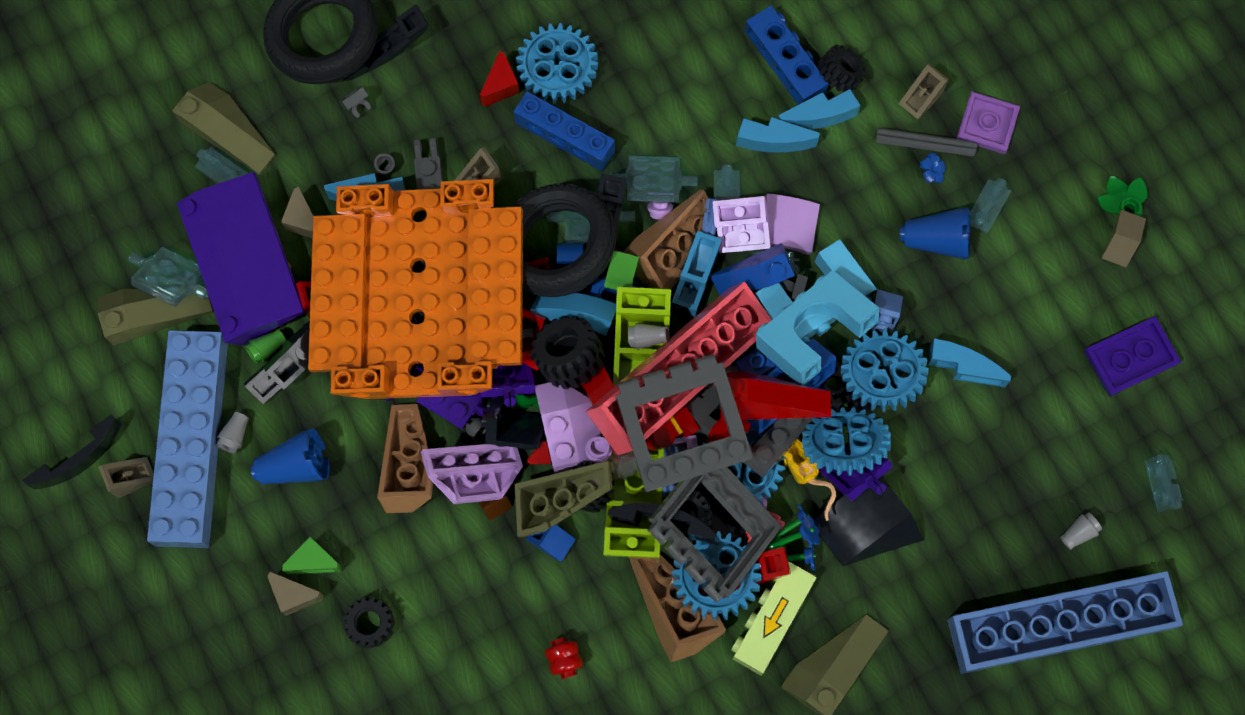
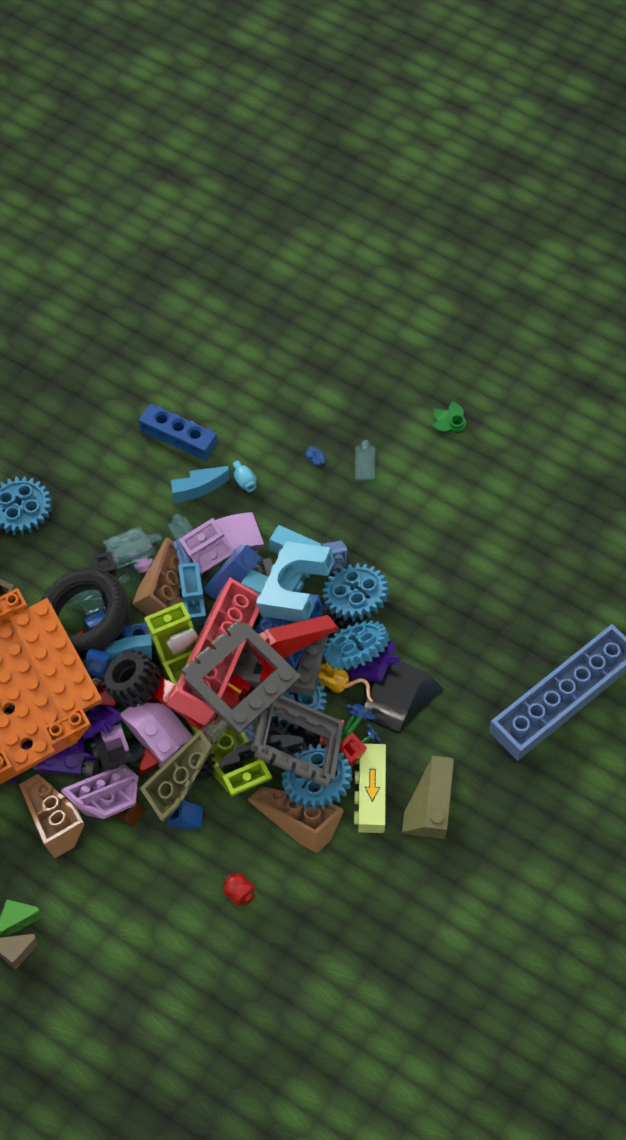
camera: 30 degrees left, 15 degrees down
black tyre [343,597,394,648] -> none
blue brick [513,91,615,171] -> none
lavender plate [585,436,612,463] -> none
bright green slope [604,250,639,290] -> none
dark azure slope [778,89,860,130] -> none
black tyre [818,45,867,93] -> none
dark grey axle [875,128,977,156] -> none
dark tan slope [899,64,949,119] -> none
blue cone [900,207,970,259] -> none
dark azure slope [928,338,1011,387] -> none
medium lavender tile [956,91,1020,154] -> none
light grey cone [1060,512,1102,550] -> none
dark purple plate [1084,316,1181,397] -> none
dark tan slope [1101,210,1146,268] -> none
clear light blue hinge [1145,454,1184,513] -> none
none -> blue slope [84,649,110,678]
none -> lavender panel [101,723,129,752]
none -> medium azure plant [233,461,257,492]

